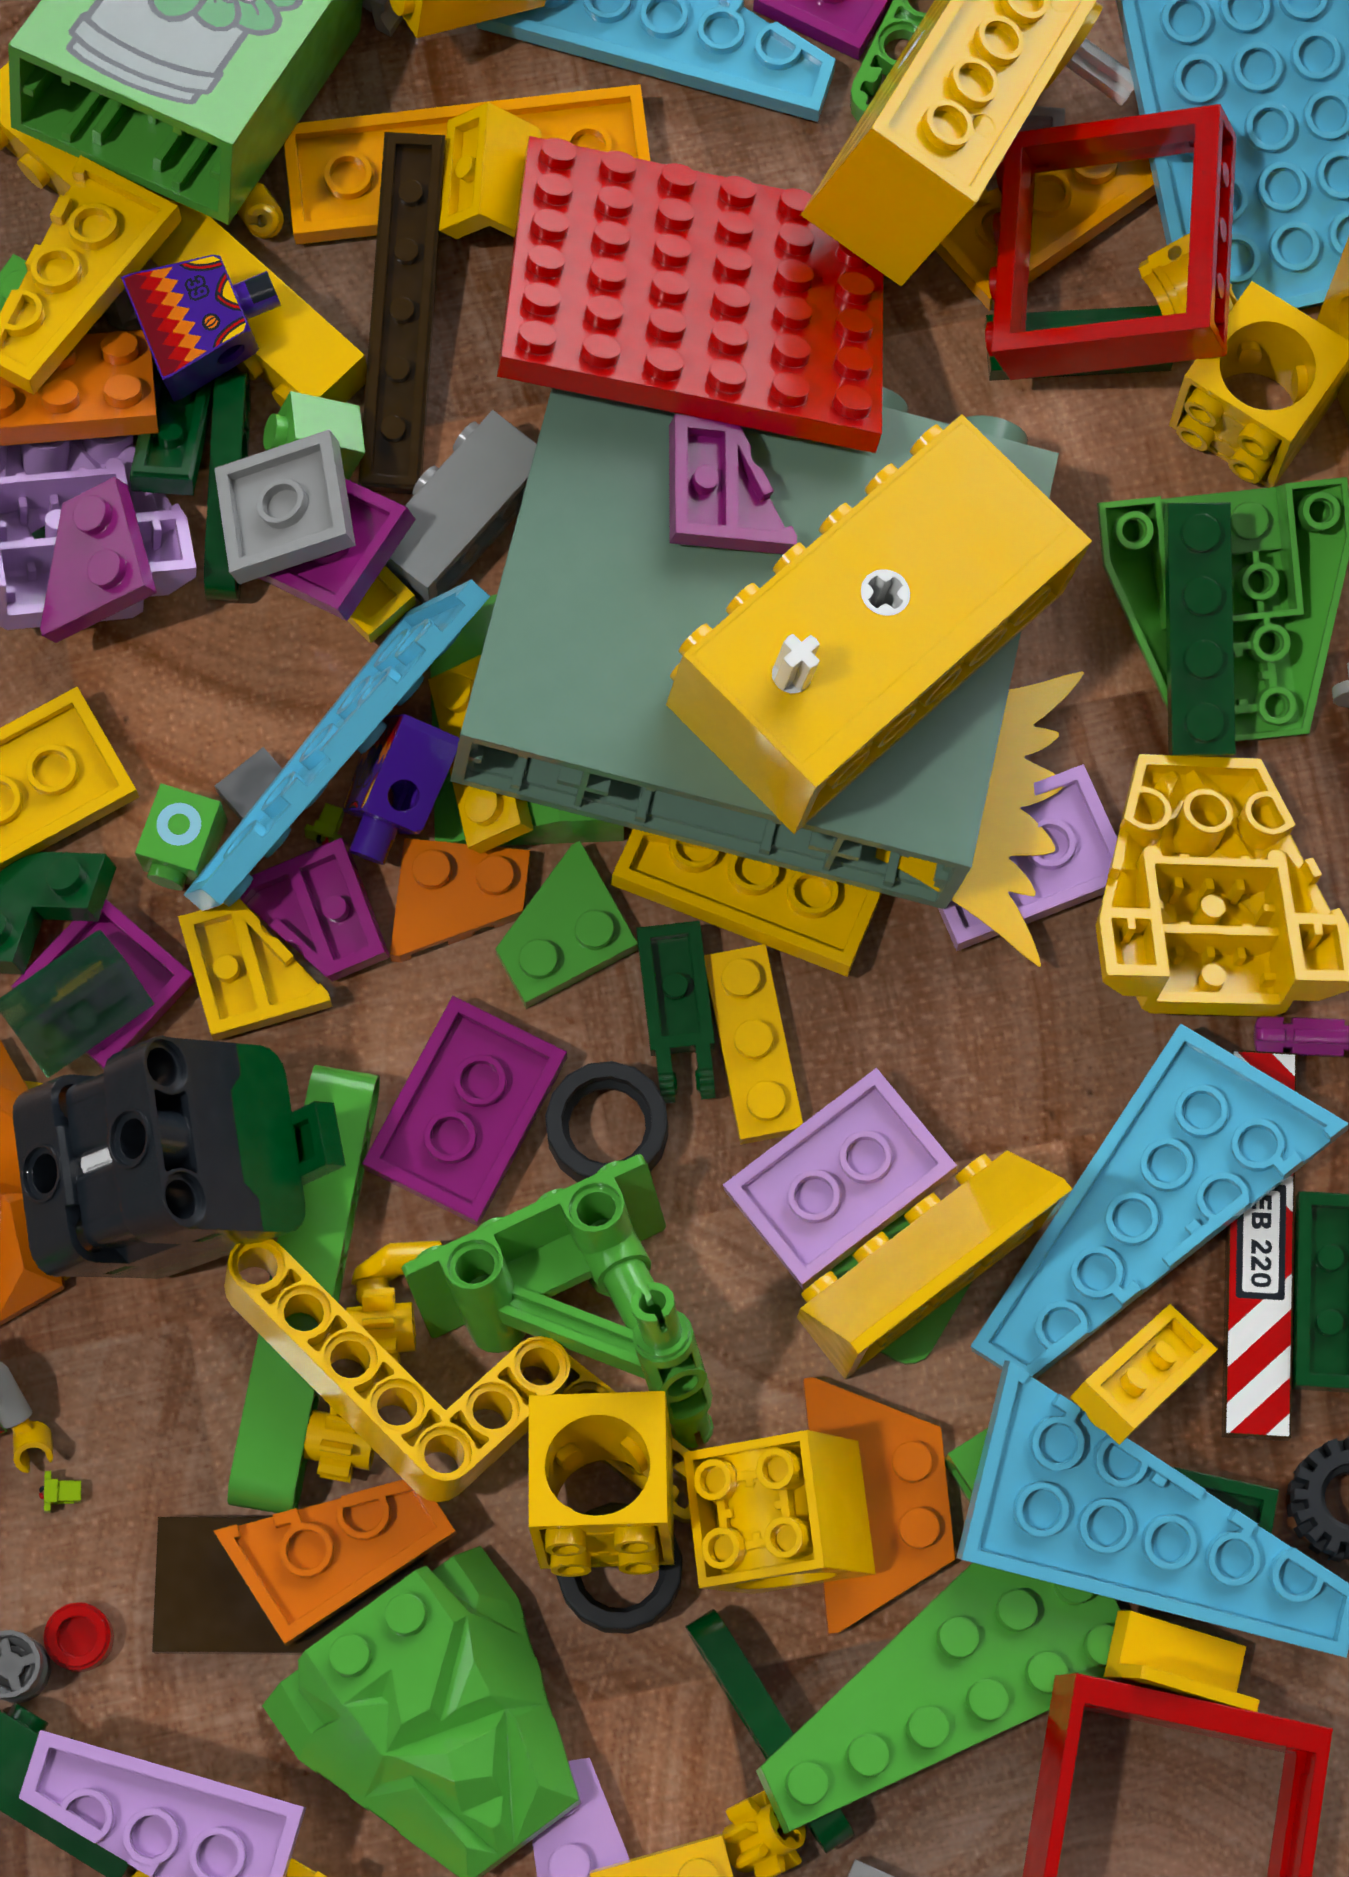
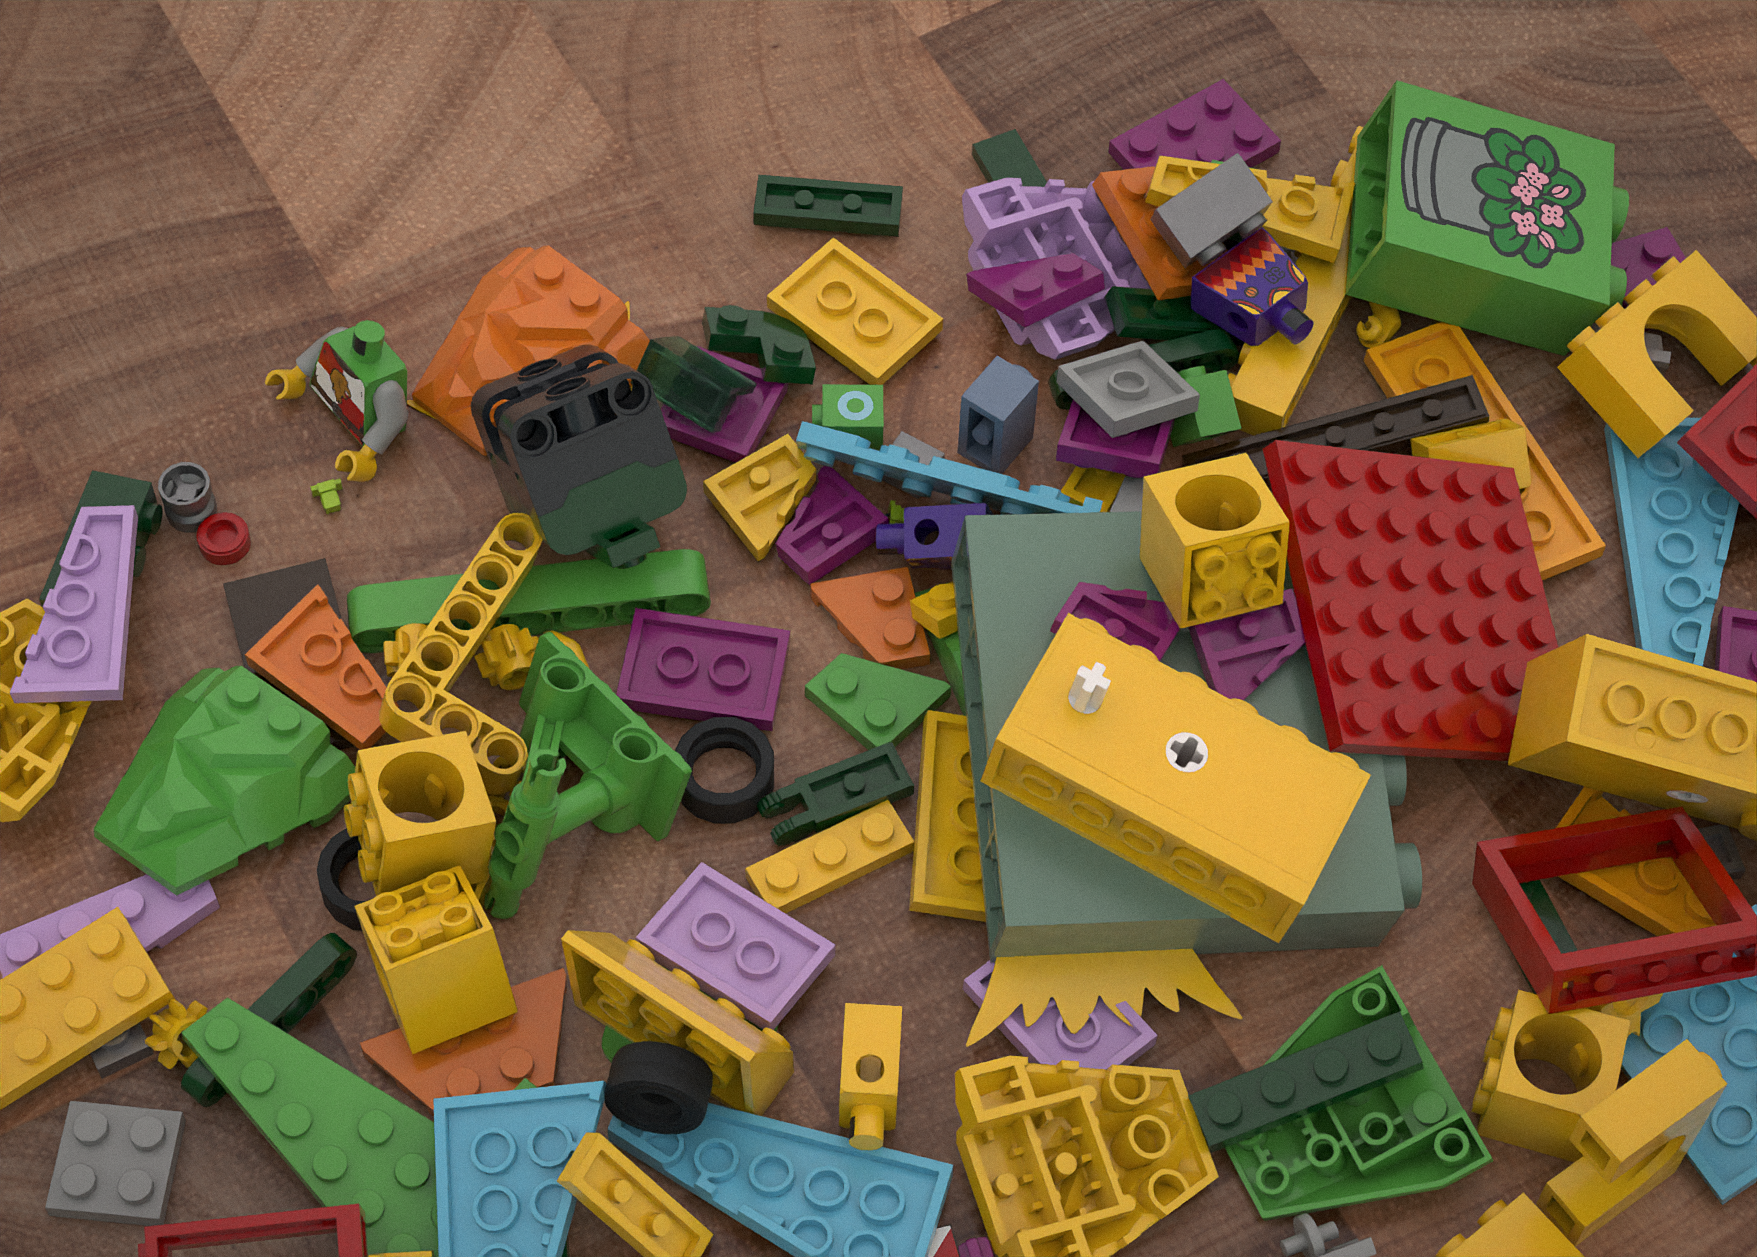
camera: 70 degrees right, 15 degrees down
none -> black tyre [604,1041,713,1134]
none -> yellow torso [839,1003,902,1150]
none -> sand blue brick [957,356,1039,474]
none -> magenta wing [1050,582,1181,662]
none -> yellow brick [1140,453,1290,629]
none -> flat silver brick [1150,153,1273,268]

